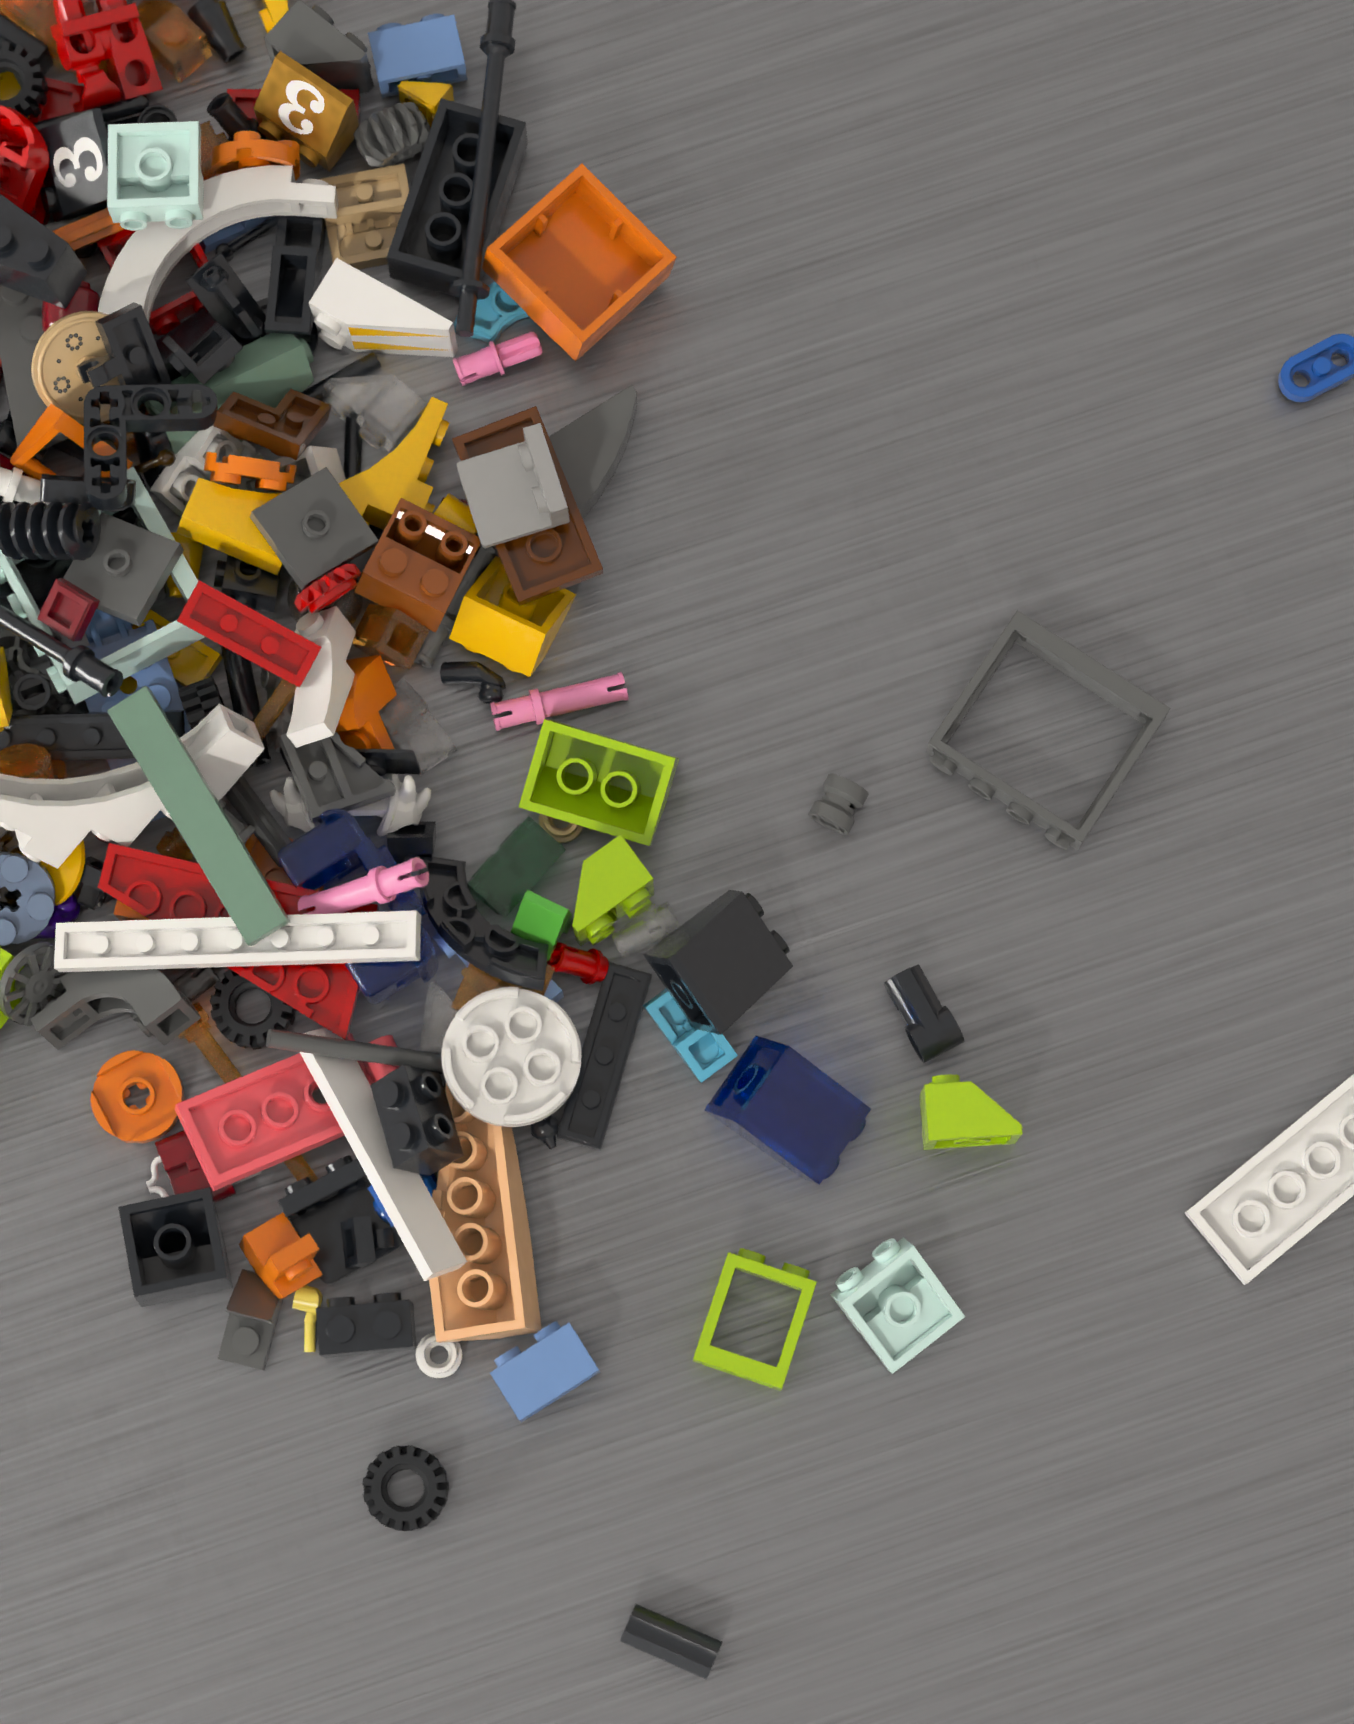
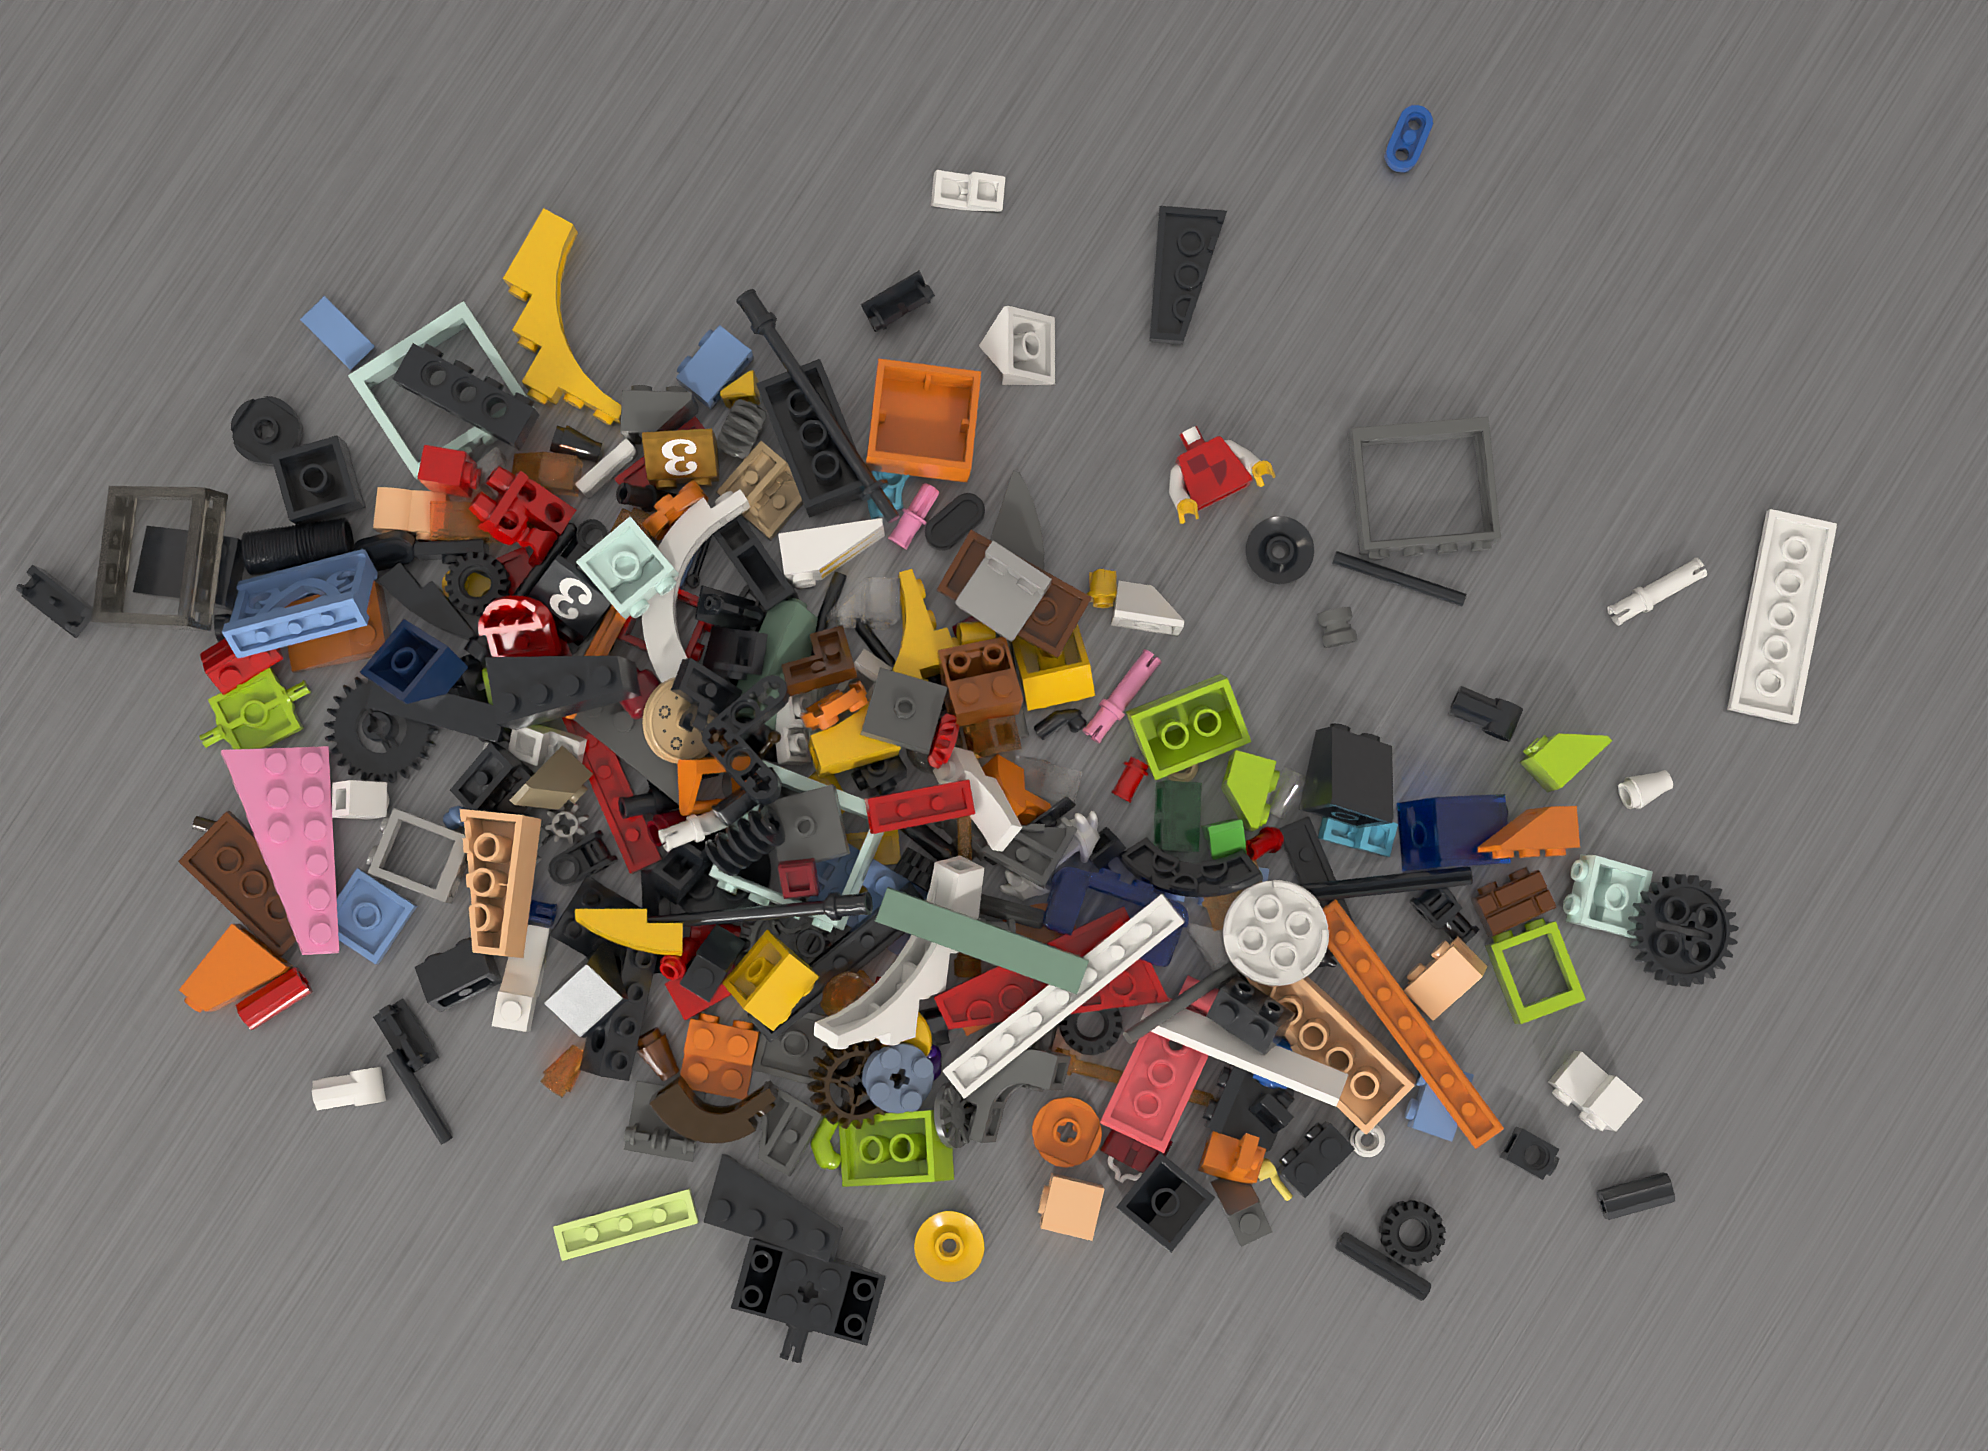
camera: 45 degrees left, 5 degrees up
bright pink pin [298,857,429,914] -> none
none -> white tile [575,438,638,499]
none -> black hinge [861,270,935,332]
none -> black tile [925,493,985,551]
none -> white slope [931,170,1005,211]
none -> white slope [979,306,1055,385]
none -> light nougat head [1038,1173,1105,1241]
none -> yellow hose [1086,569,1117,608]
none -> white slope [1111,581,1184,636]
none -> red pin [1111,757,1149,803]
none -> black wing [1149,206,1227,344]
none -> torso [1169,426,1276,524]
none -> black dish [1246,516,1314,585]
none -> black axle [1300,866,1473,901]
none -> orange tile [1322,899,1504,1149]
none -> black bar [1332,551,1467,607]
none -> black axle [1335,1232,1431,1301]
none -> light nougat brick [1404,937,1487,1021]
none -> black connector [1410,888,1480,944]
none -> reddish brown brick [1471,867,1556,937]
none -> orange slope [1477,806,1580,859]
none -> black brick [1500,1127,1559,1180]
none -> white brick [1548,1051,1643,1132]
none -> white pin [1607,557,1707,626]
none -> white cone [1618,770,1673,809]
none -> black gear [1627,874,1739,987]

